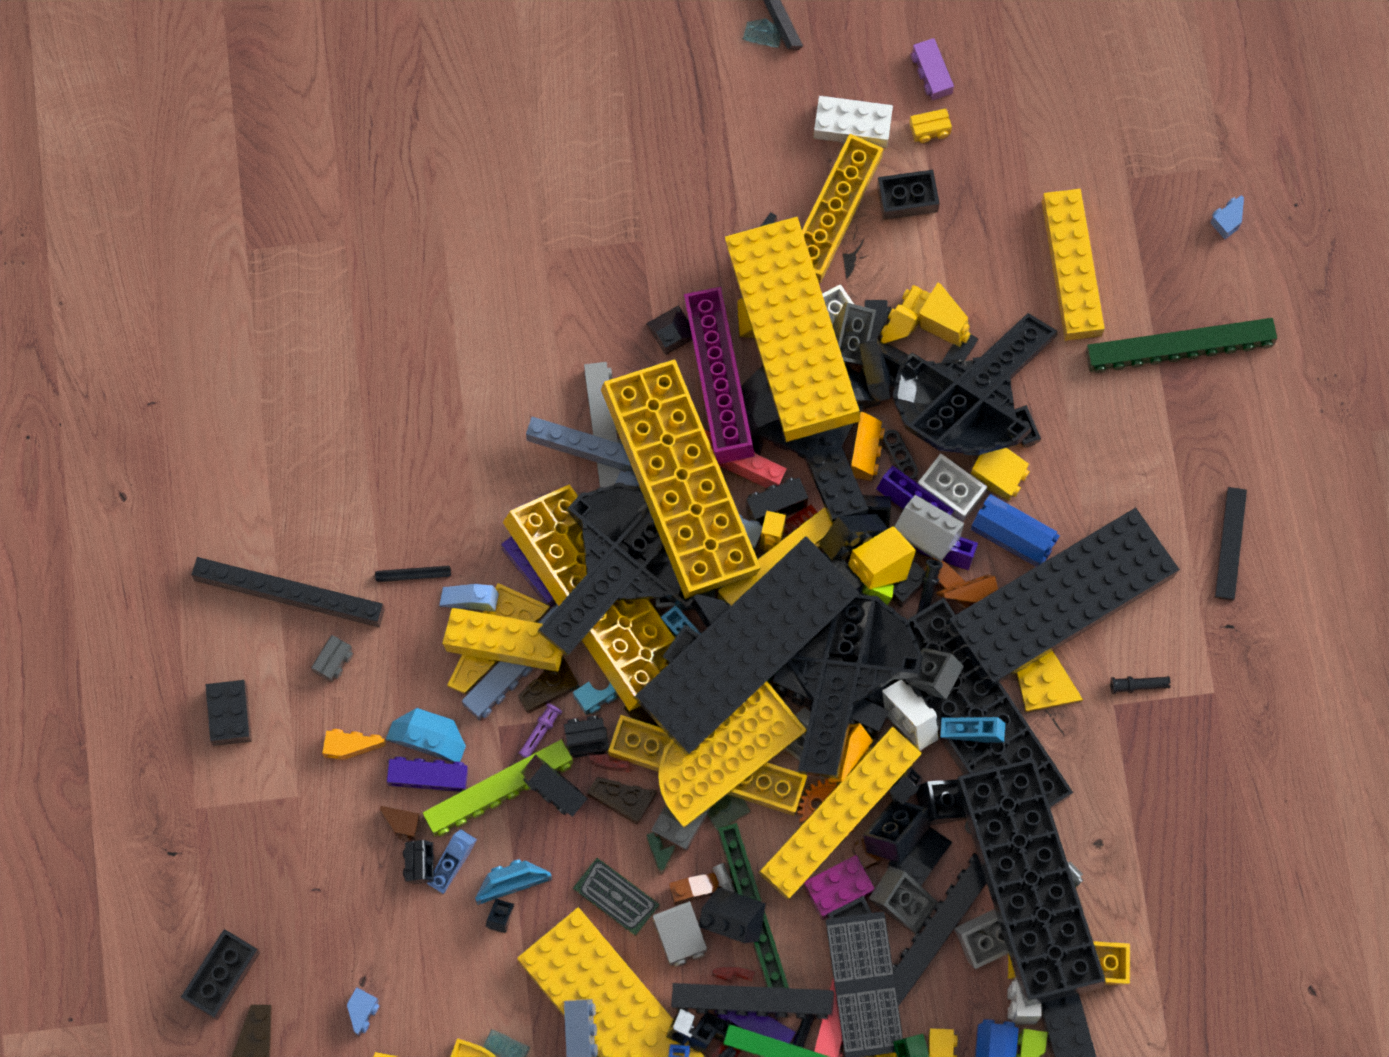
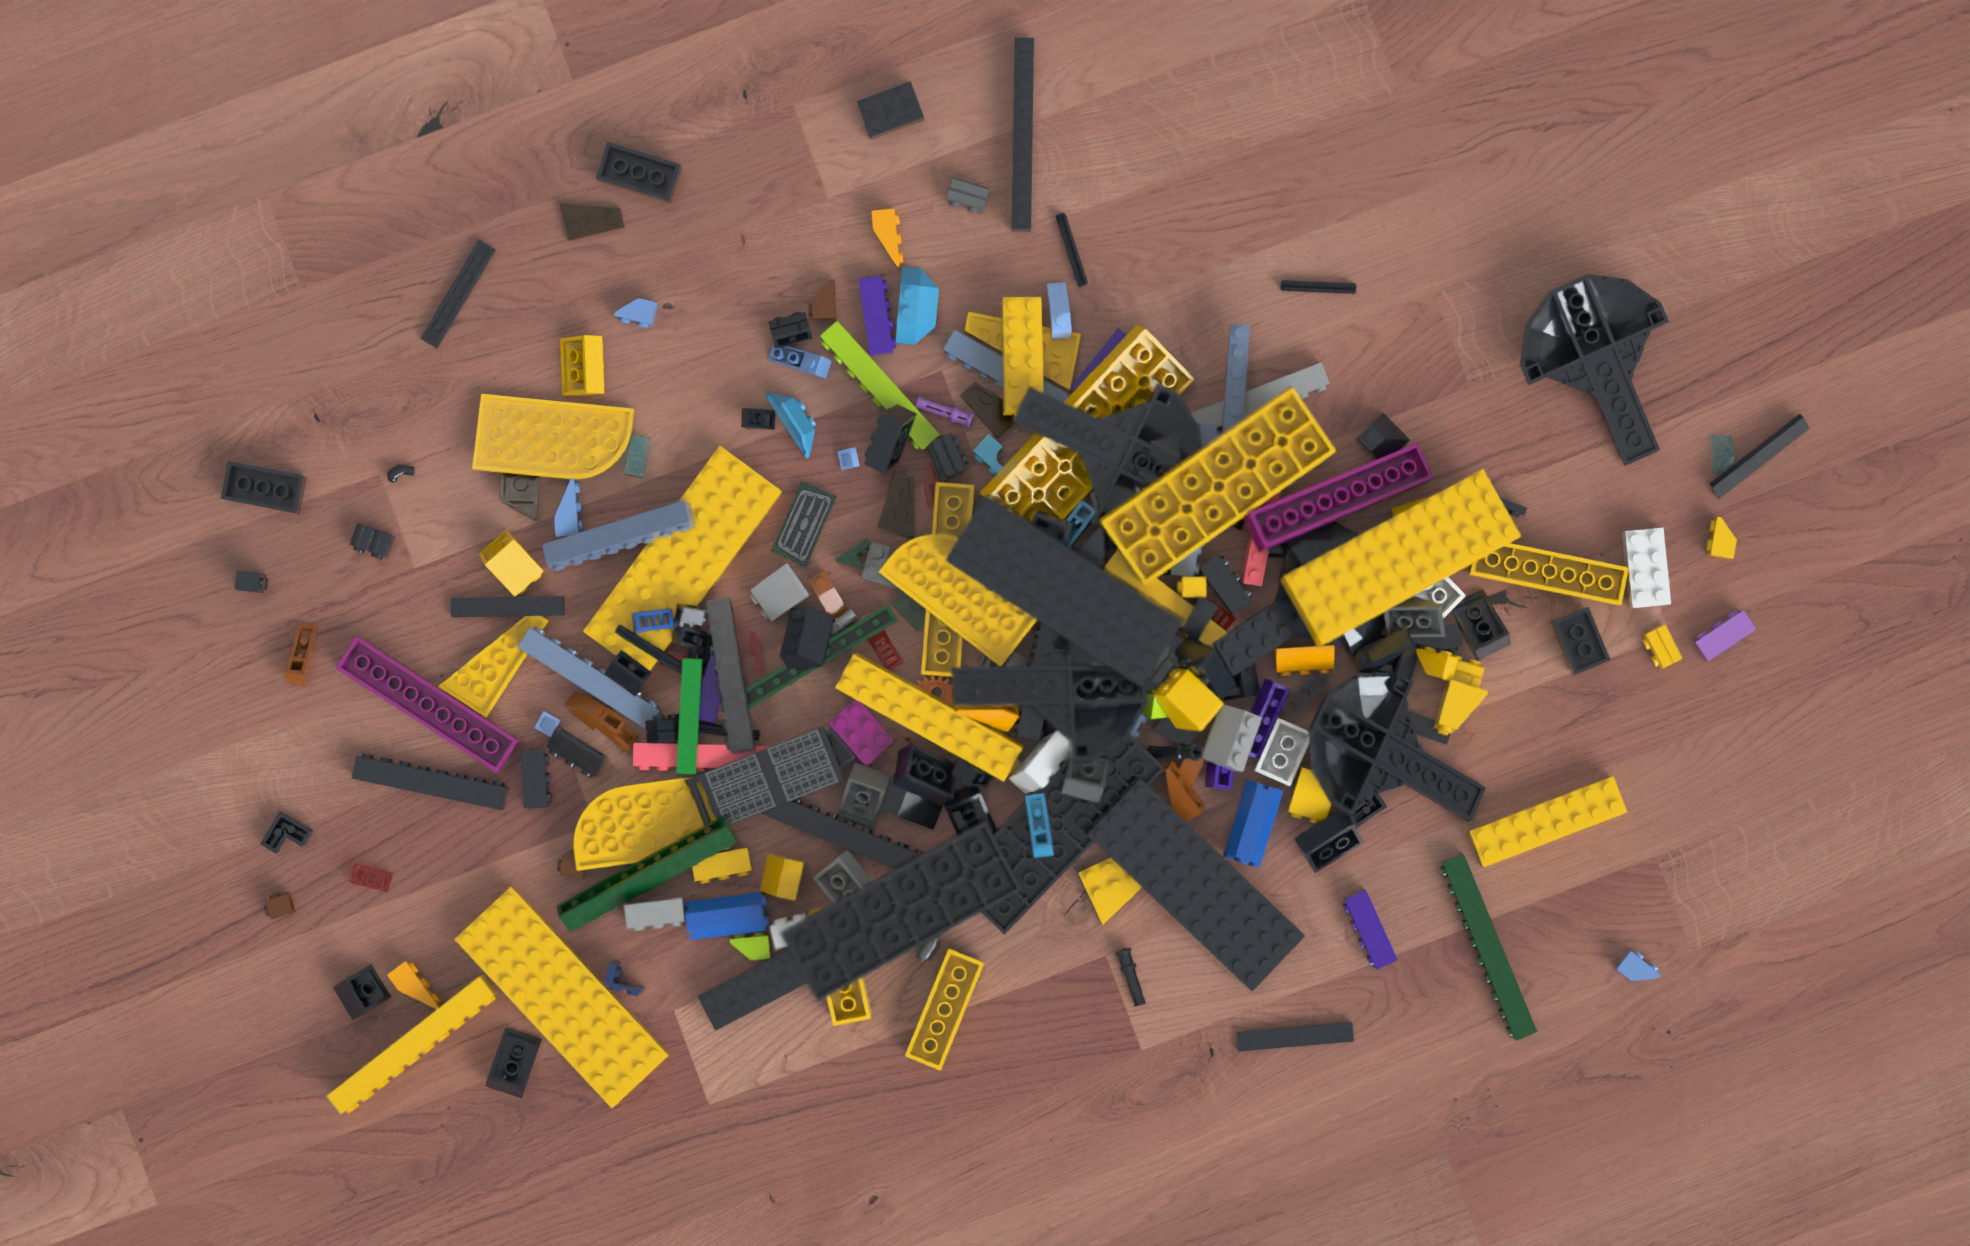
camera: 80 degrees right, 15 degrees up
none -> yellow slope [760,853,805,901]
none -> light blue plate [838,447,859,470]
none -> clear red slope [868,630,904,671]
none -> yellow brick [905,948,984,1071]
none -> black slope [1181,597,1217,640]
none -> black axle [1281,280,1357,294]
none -> black brick [1294,811,1364,873]
none -> dark purple brick [1342,889,1398,969]
none -> black slope [1451,589,1511,661]
none -> black plate [1519,274,1669,466]
none -> yellow slope [1706,517,1737,559]

